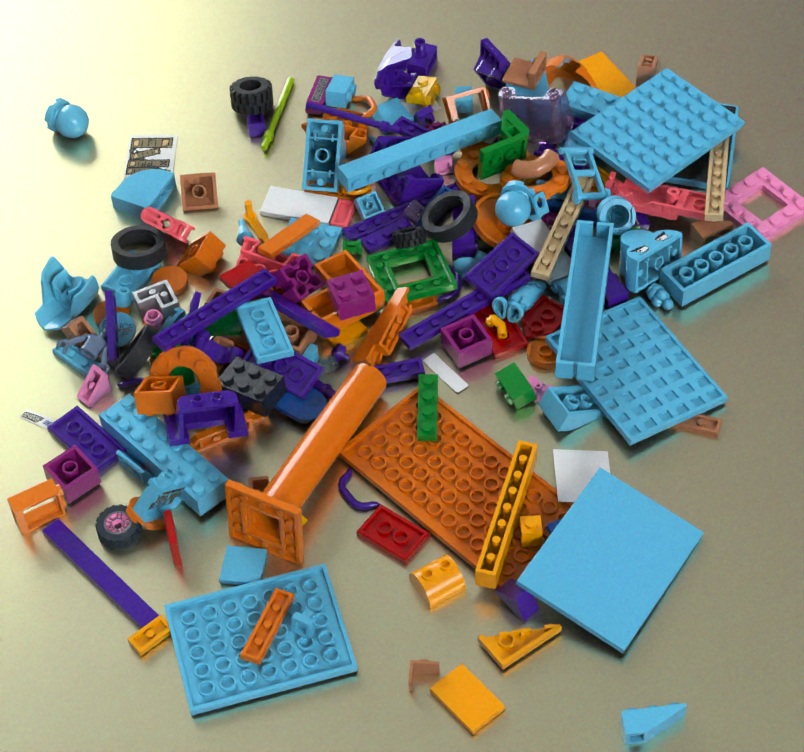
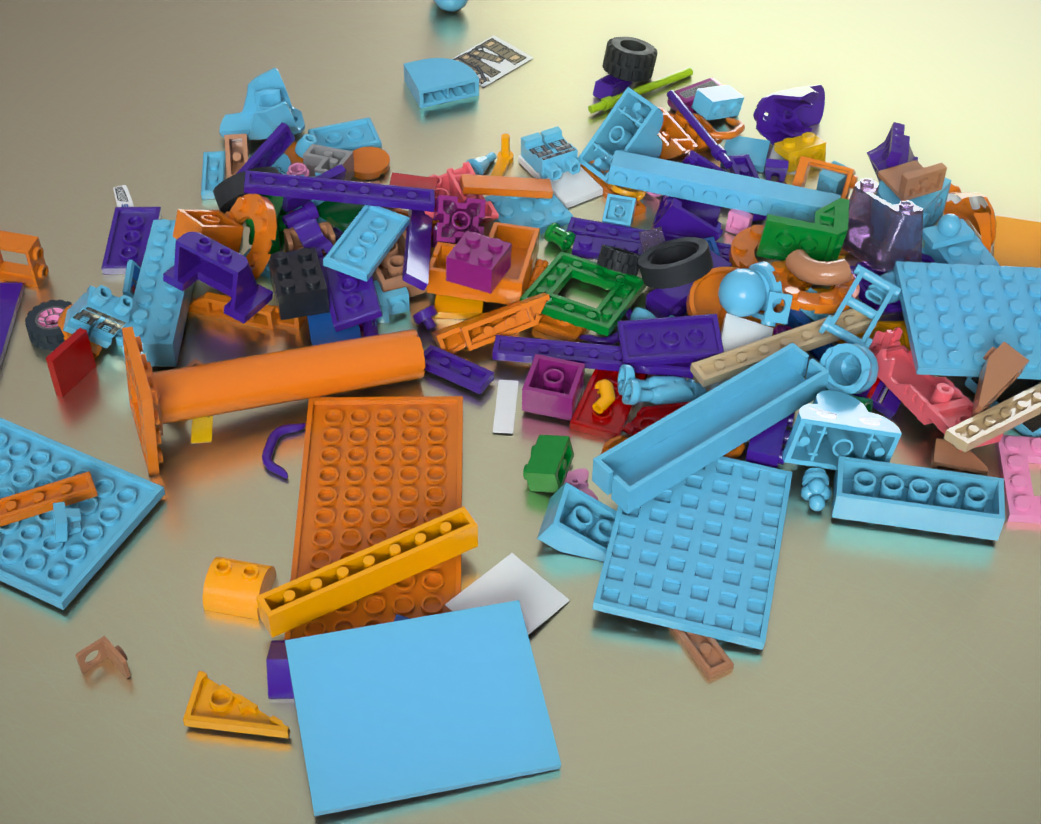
camera: 40 degrees right, 5 degrees down
magenta brick [43,445,101,504] -> none
sand blue piece [56,328,109,376] -> none
bright pink slope [76,364,112,407] -> none
black tyre [111,225,167,270] -> none
coral piece [141,207,195,244] -> none
orange slope [177,231,226,276] -> none
nougat slope [180,172,218,210] -> none
medium azure tile [219,545,268,585] -> none
clear light blue tile [318,355,339,374] -> none
coral tile [330,199,356,229] -> none
red tile [356,504,430,565] -> none
dark purple brick [407,38,437,77] -> none
green plate [417,374,438,441] -> none
light orange tile [430,664,505,735] -> none
light orange brick [520,515,542,547] -> none
none -> medium azure hips [521,126,580,181]
none -> medium azure tile [920,214,975,250]
none -> nougat slope [971,342,1029,417]

